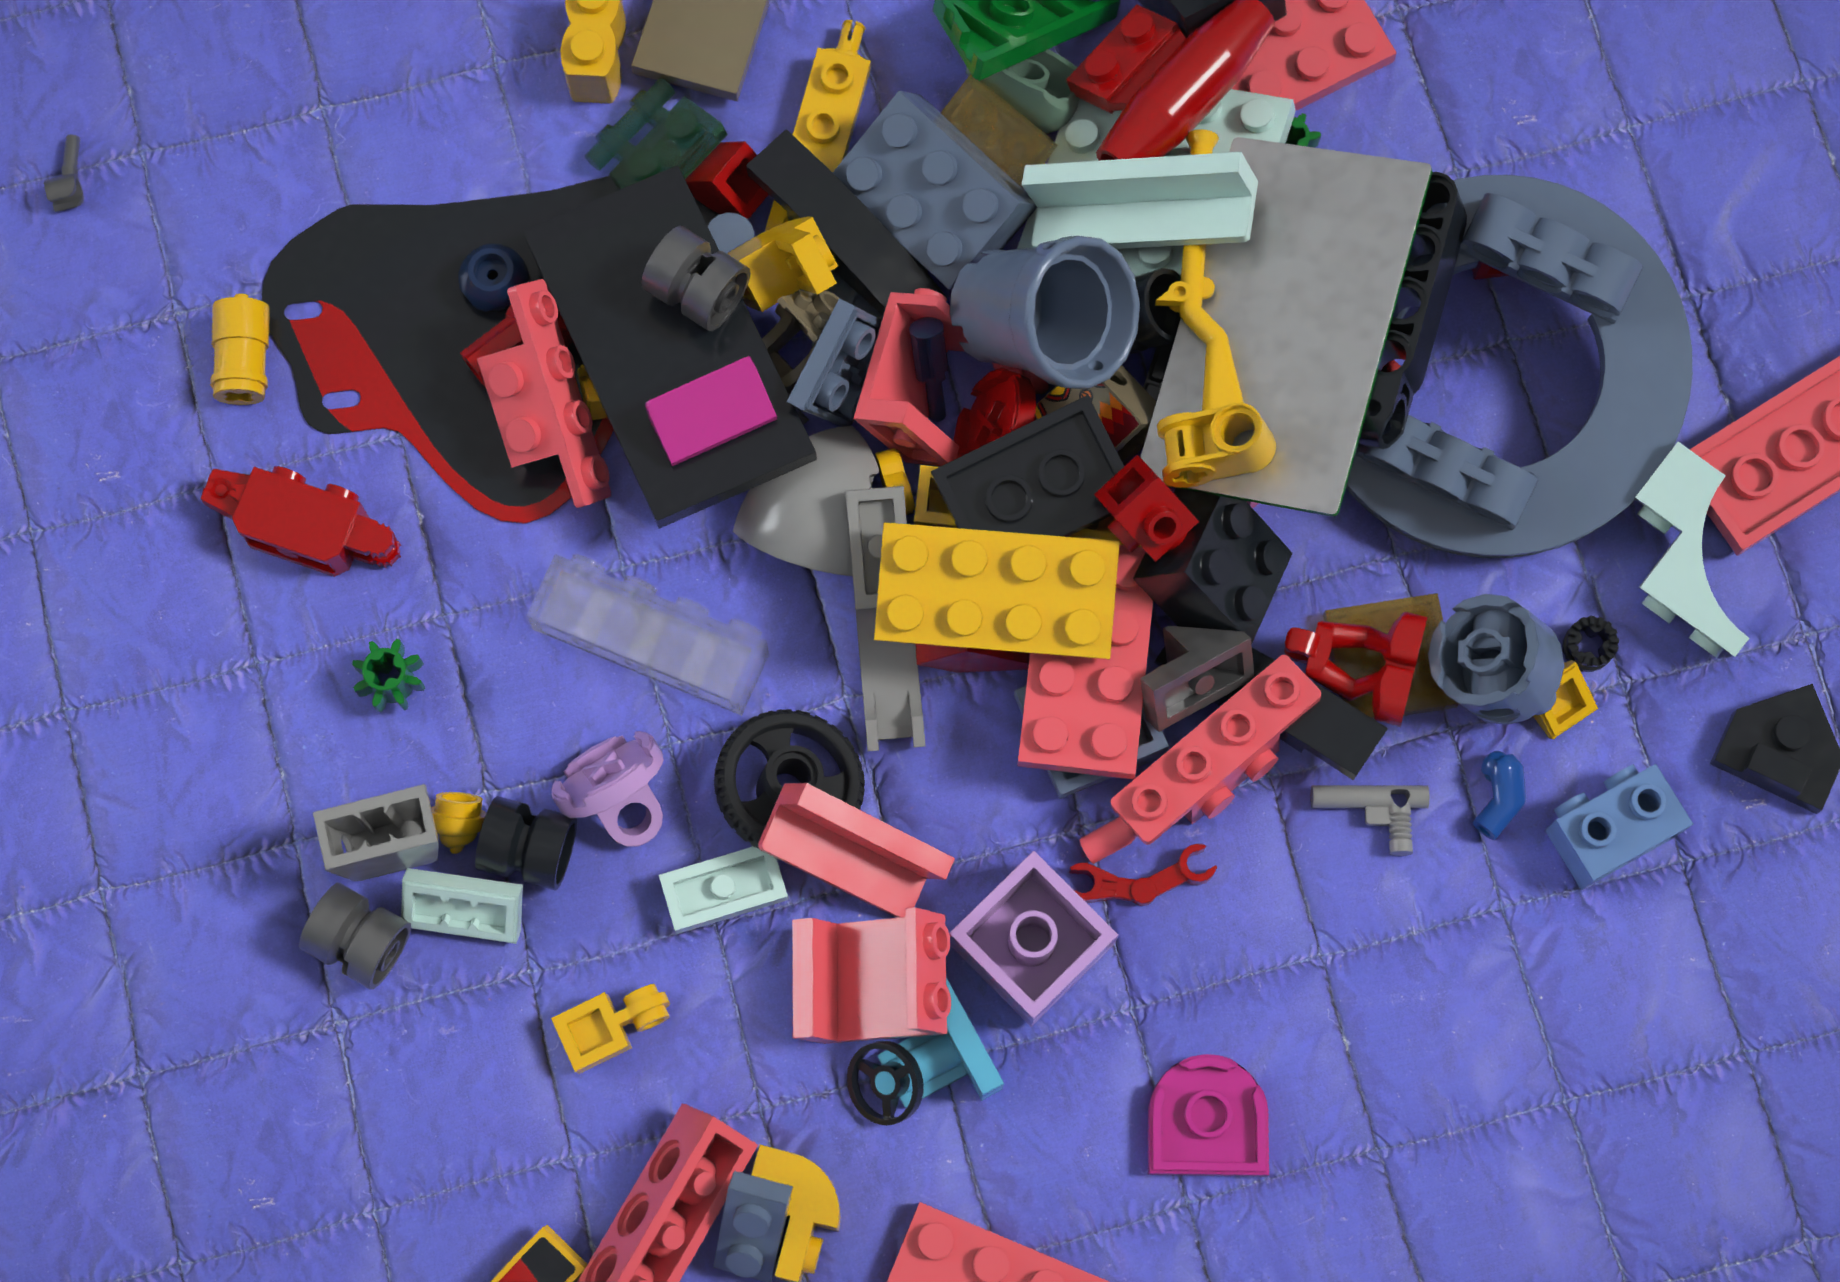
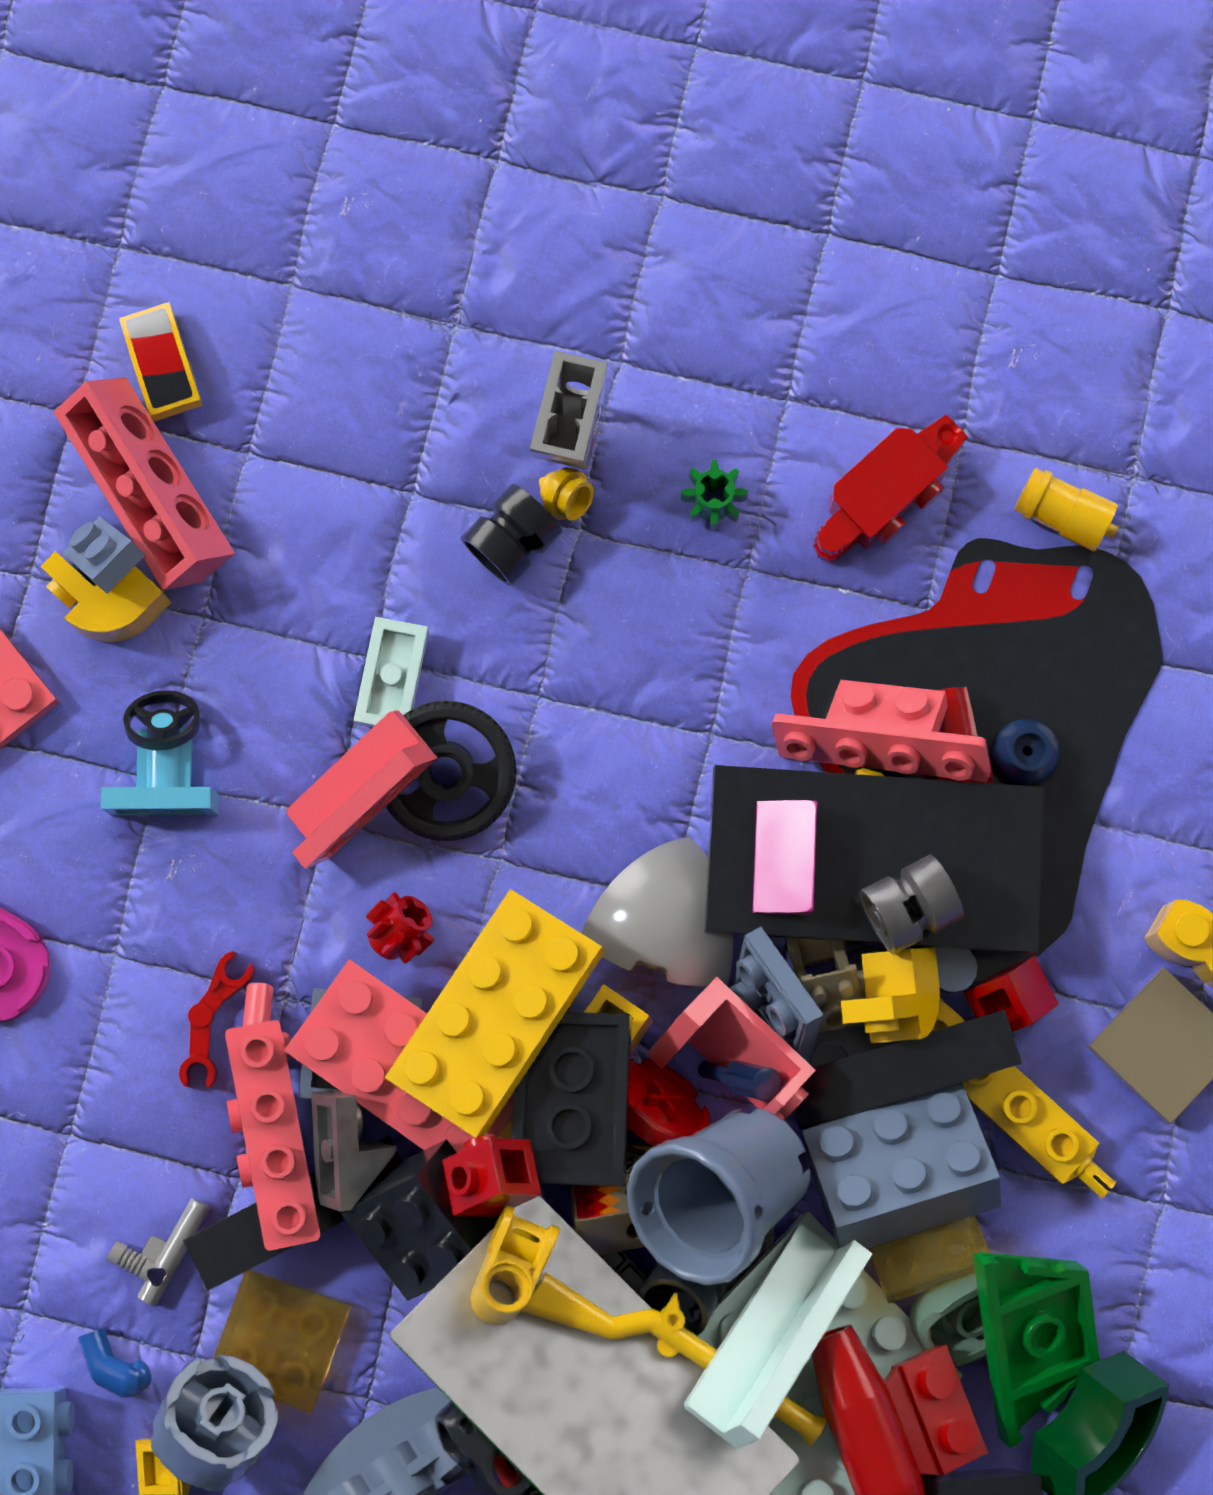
camera: 120 degrees right, 5 degrees up
flat silver wheel [299,883,411,989] -> none
light aqua plate [401,868,523,944] -> none
clear brick [526,554,769,716] -> none
lavender tile [551,731,664,846] -> none
yellow plate [551,984,670,1074] -> none
clear green plate [585,78,728,189] -> none
coral panel [792,907,951,1044] -> none
light grey piece [845,486,925,751] -> none
yellow tile [875,448,915,515] -> none
lavender brick [949,851,1118,1027] -> none
red piece [1284,612,1428,727] -> none
none -> red gear [365,892,435,964]

